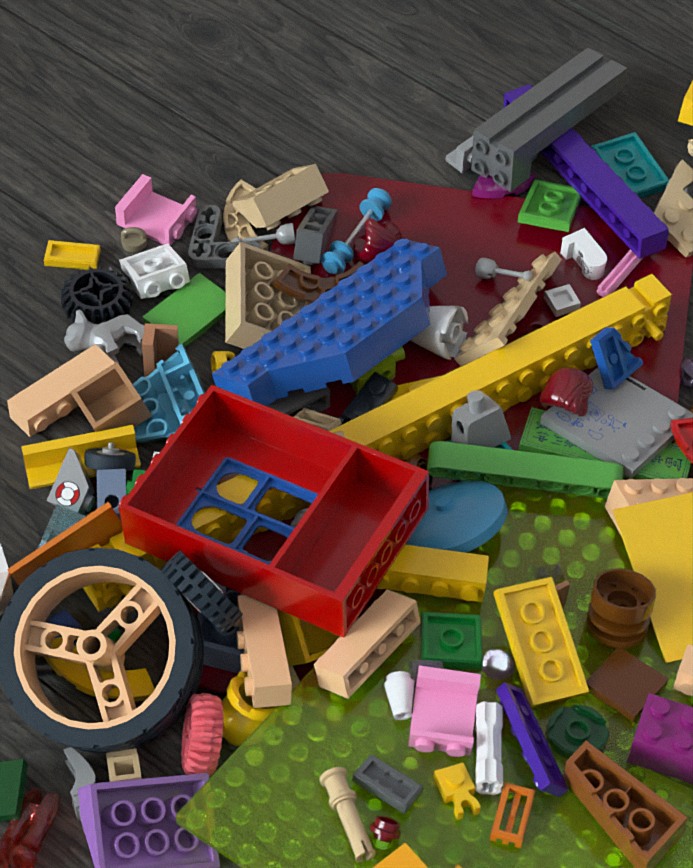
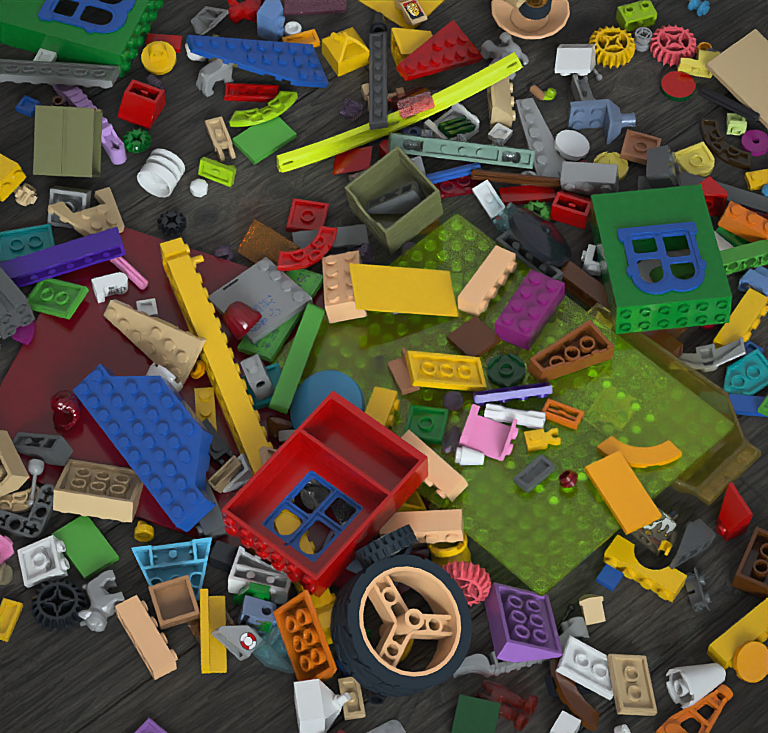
camera: 80 degrees left, 5 degrees up
black wheel [84,442,136,471] -> none
tan slope [106,748,142,782] -> none
nougat panel [142,323,179,377] -> none
reddish brown tile [272,261,364,303] -> none
tan pin [319,767,376,862] -> none
dark azure axle [321,188,392,274] -> none
light grey hinge [475,257,533,281] -> none
reddish brown wheel [585,568,656,649] -> none
blue wing [590,327,643,389] -> none

